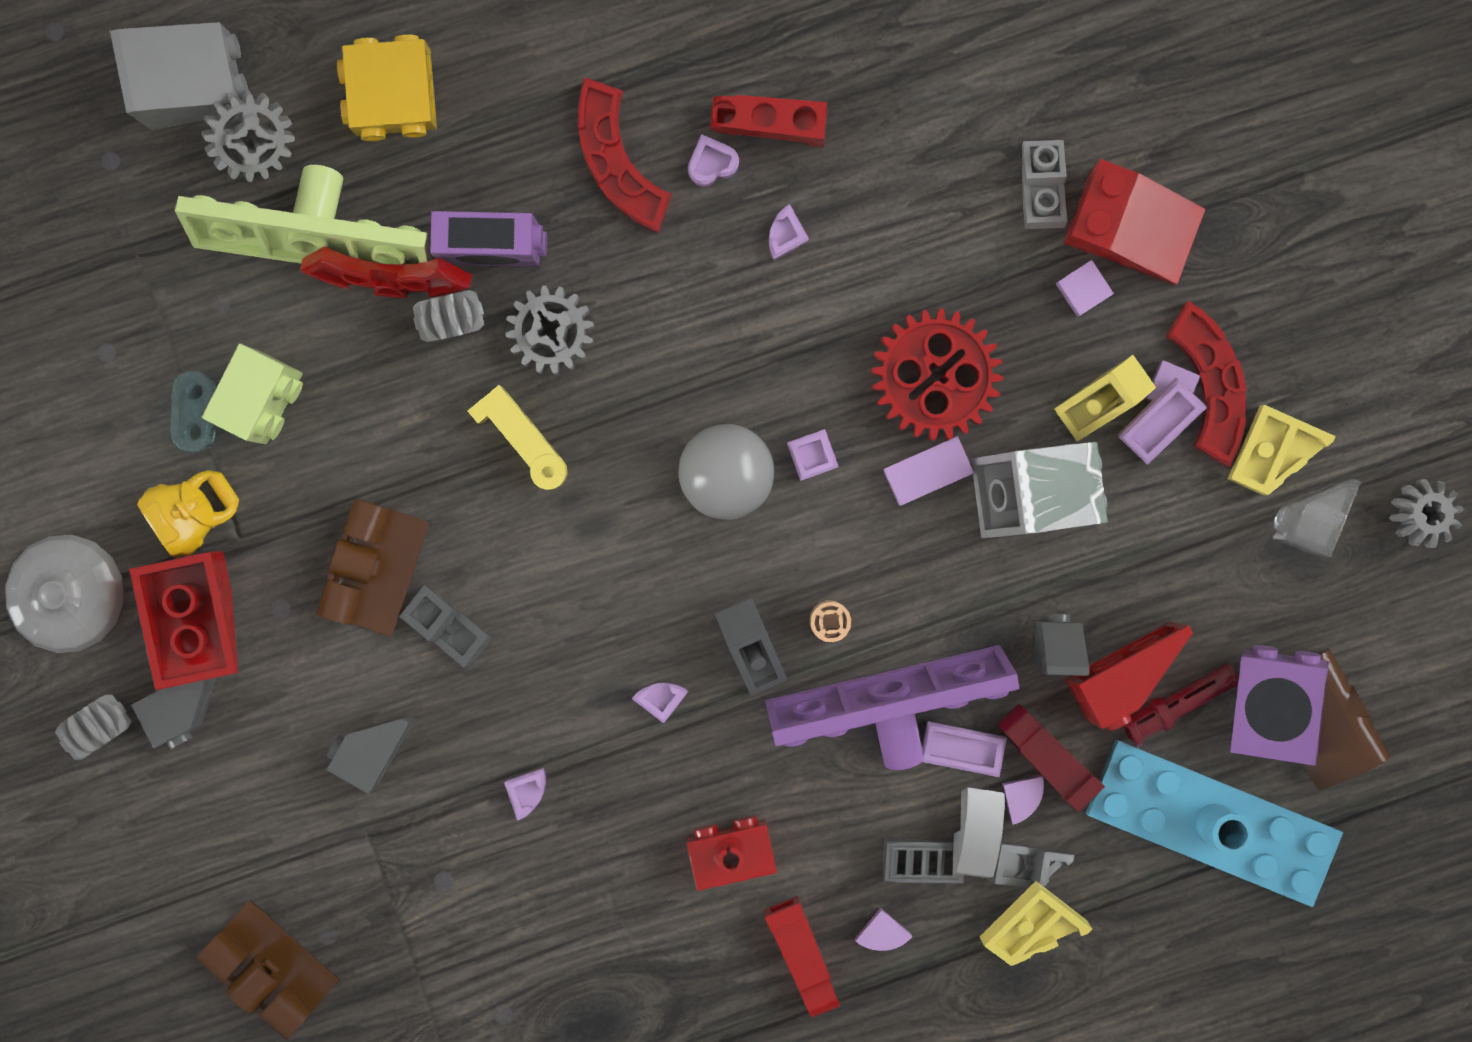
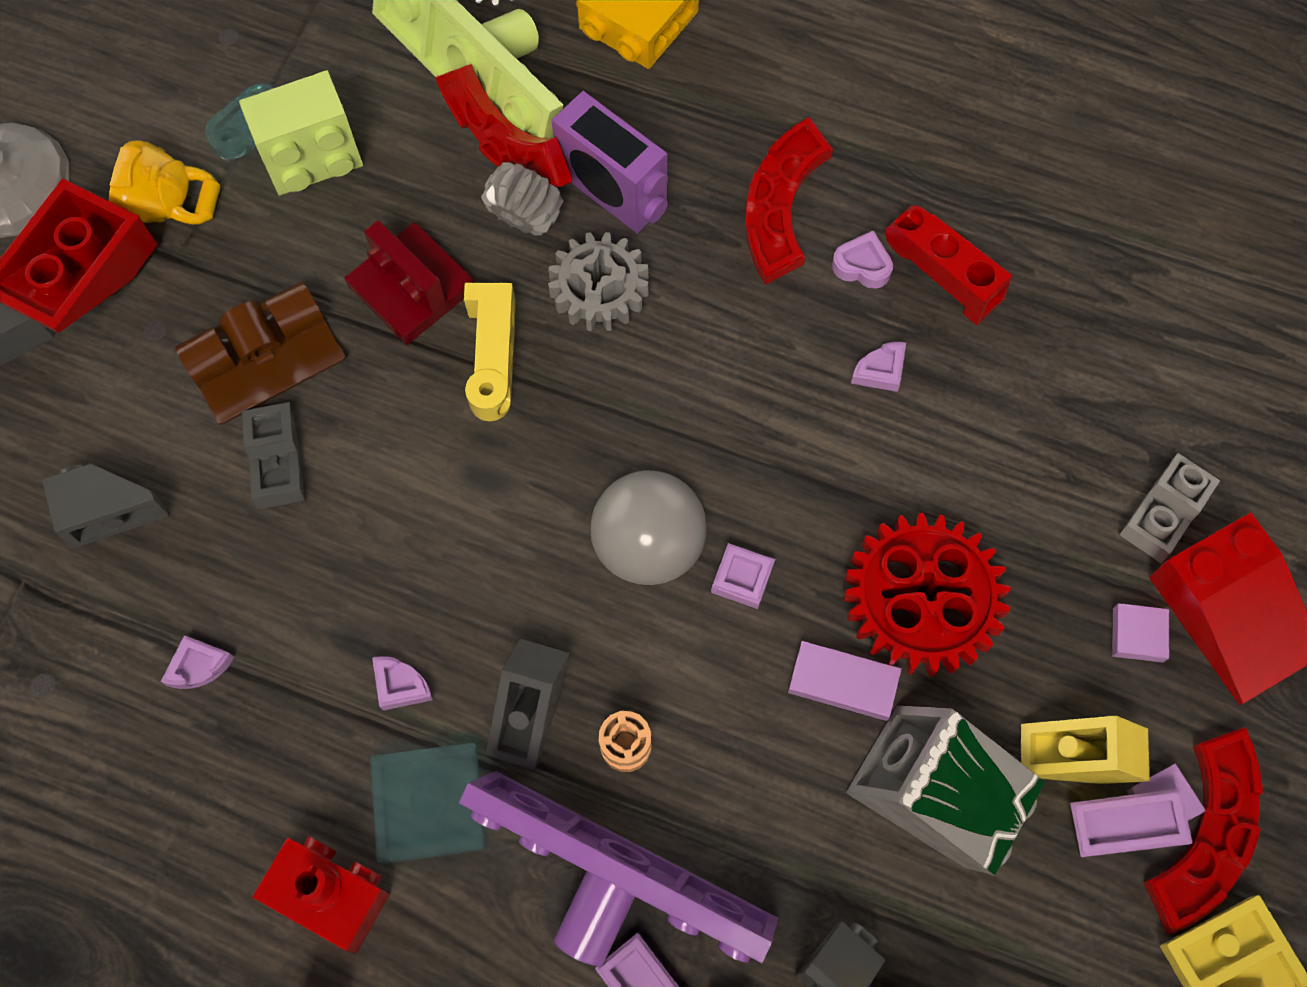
camera: 40 degrees right, 20 degrees down
none -> dark red bracket [344,220,475,346]
none -> clear light blue tile [370,742,486,865]

